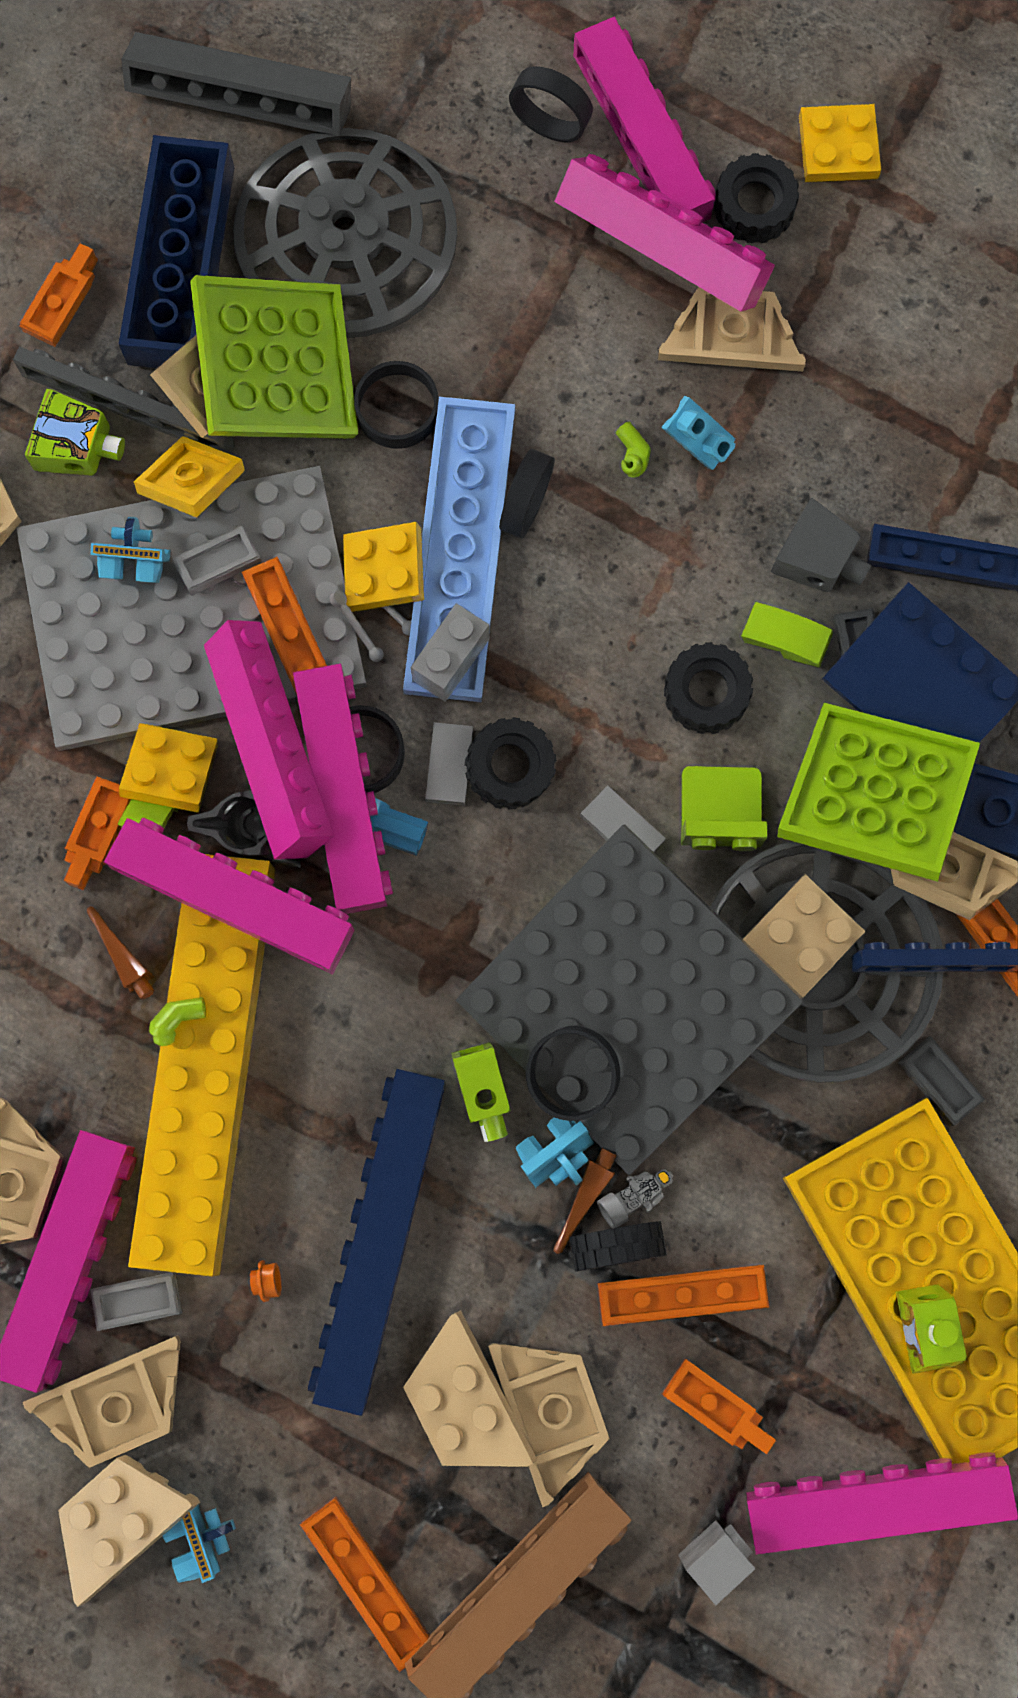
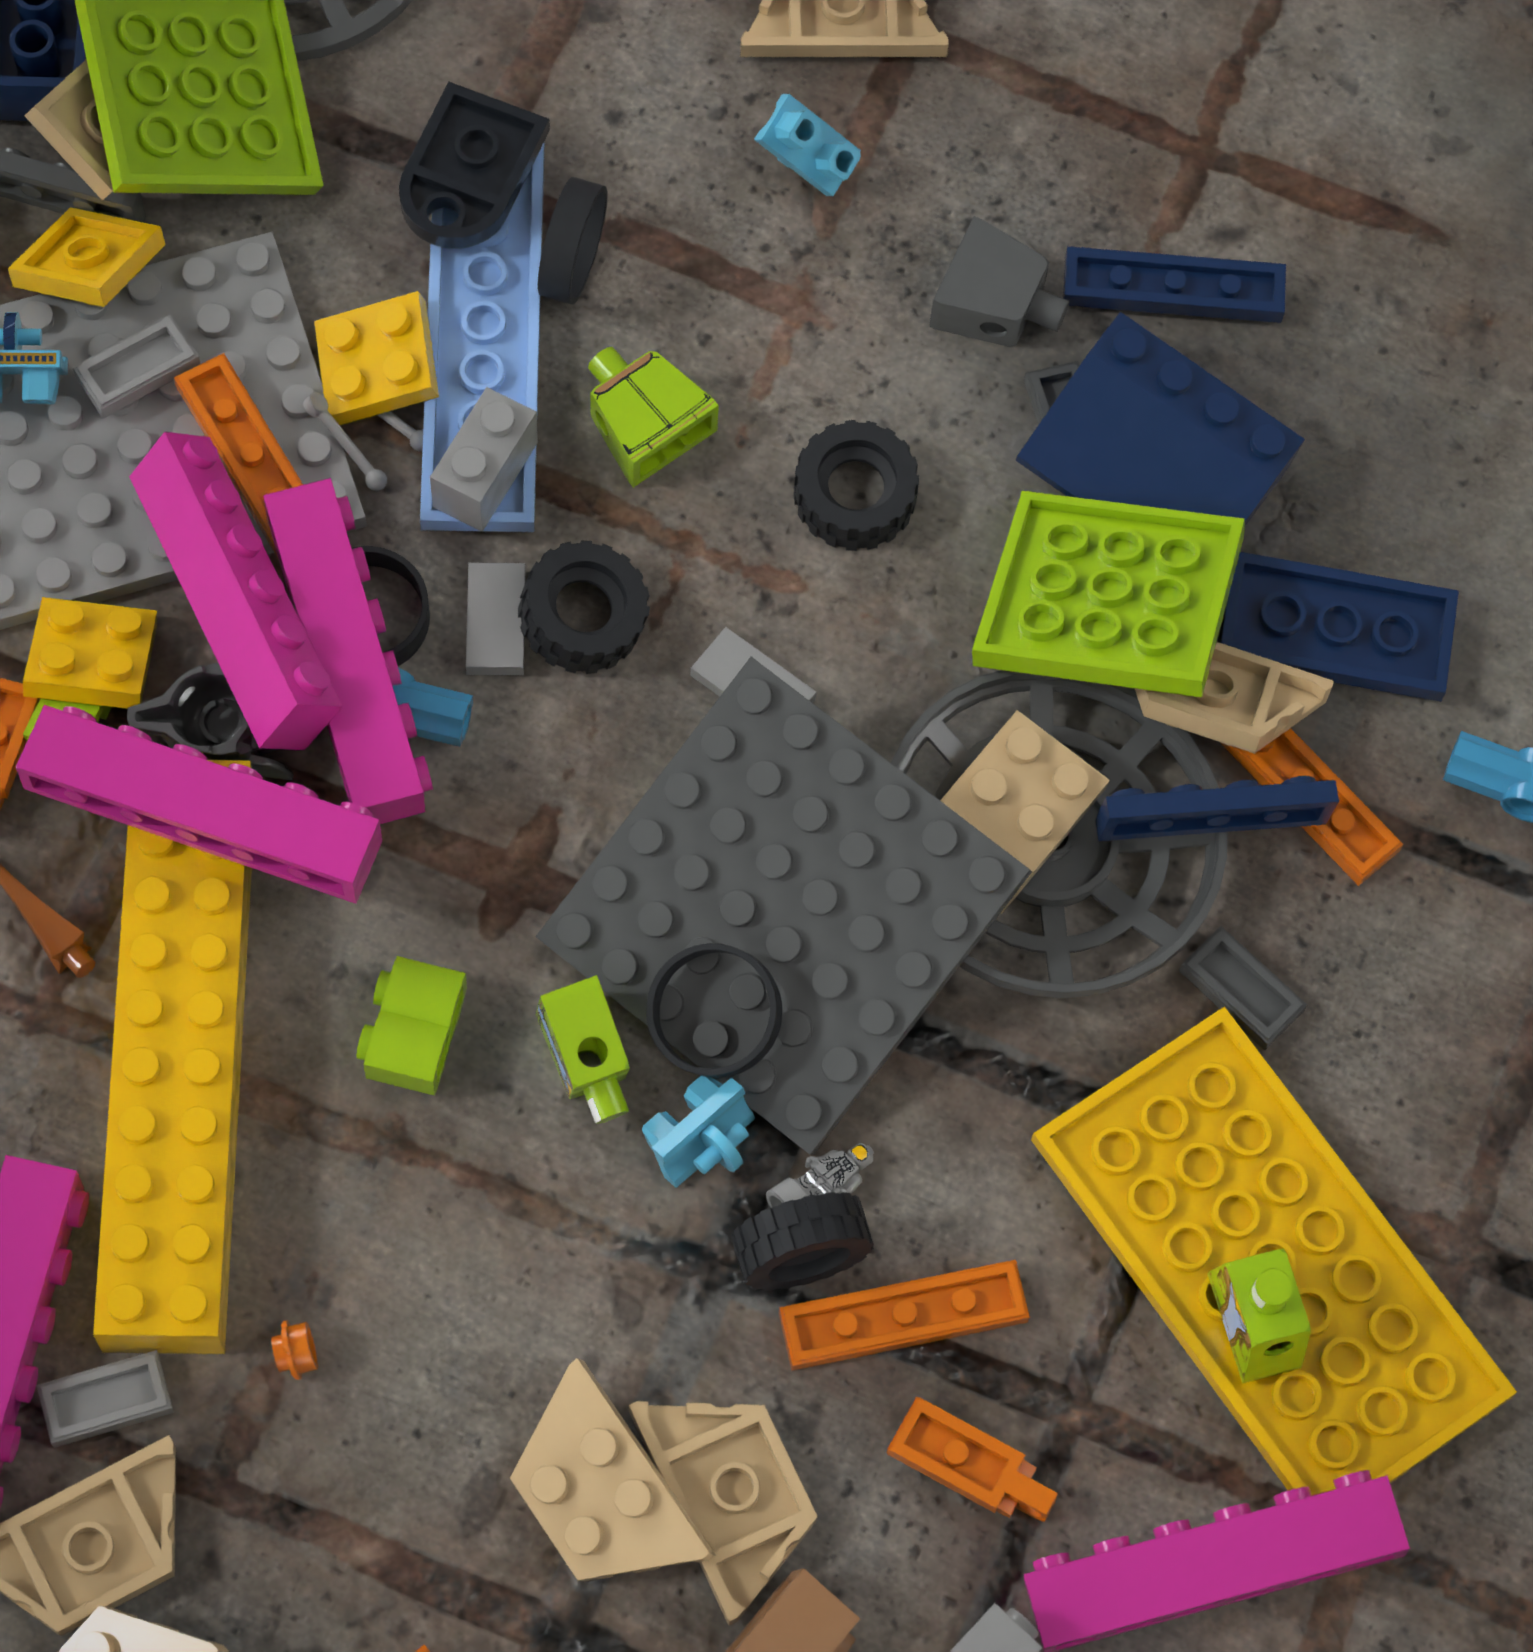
camera: 10 degrees left, 10 degrees down
lime arm [149,997,206,1046] -> none
dark blue brick [308,1069,446,1416] -> none
black tyre [354,361,439,449] -> none
dark orange piece [554,1148,617,1254] -> none
lime arm [615,421,651,478] -> none
lime bracket [681,766,767,851] -> none
lime slope [741,602,833,668] -> none
none -> lime brick [356,956,467,1096]
none -> black plate [399,81,550,249]
none -> lime torso [588,347,719,488]

